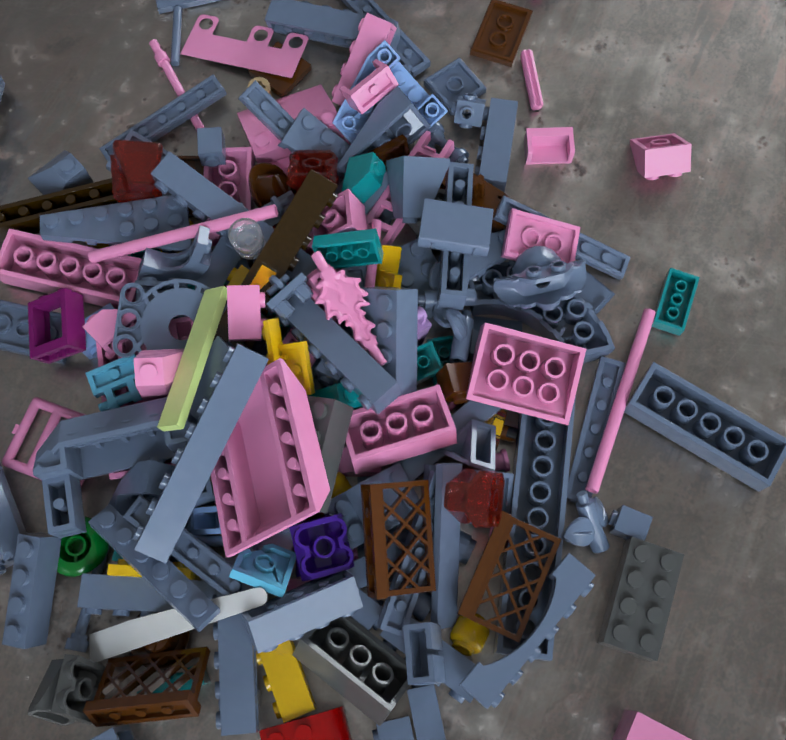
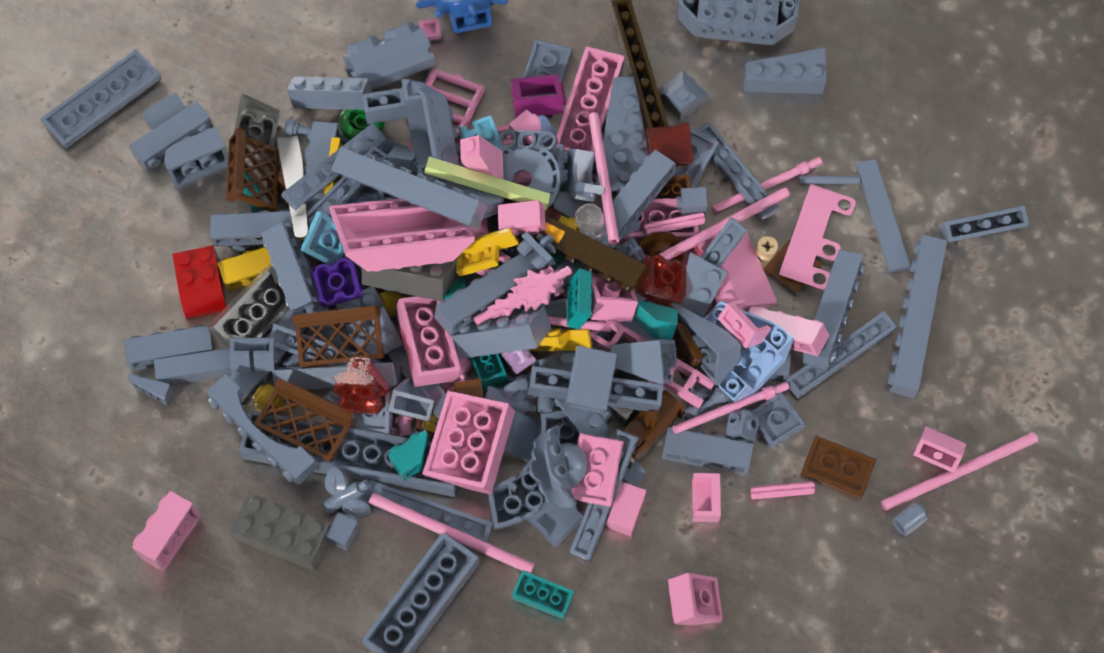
camera: 90 degrees right, 5 degrees down
none -> teal slope [388,430,429,481]
none -> bright pink panel [607,482,646,536]
none -> bright pink axle [644,212,705,235]
none -> bright pink piece [648,187,790,269]
none -> bright pink bar [672,381,789,434]
none -> sand blue wedge [744,48,826,94]

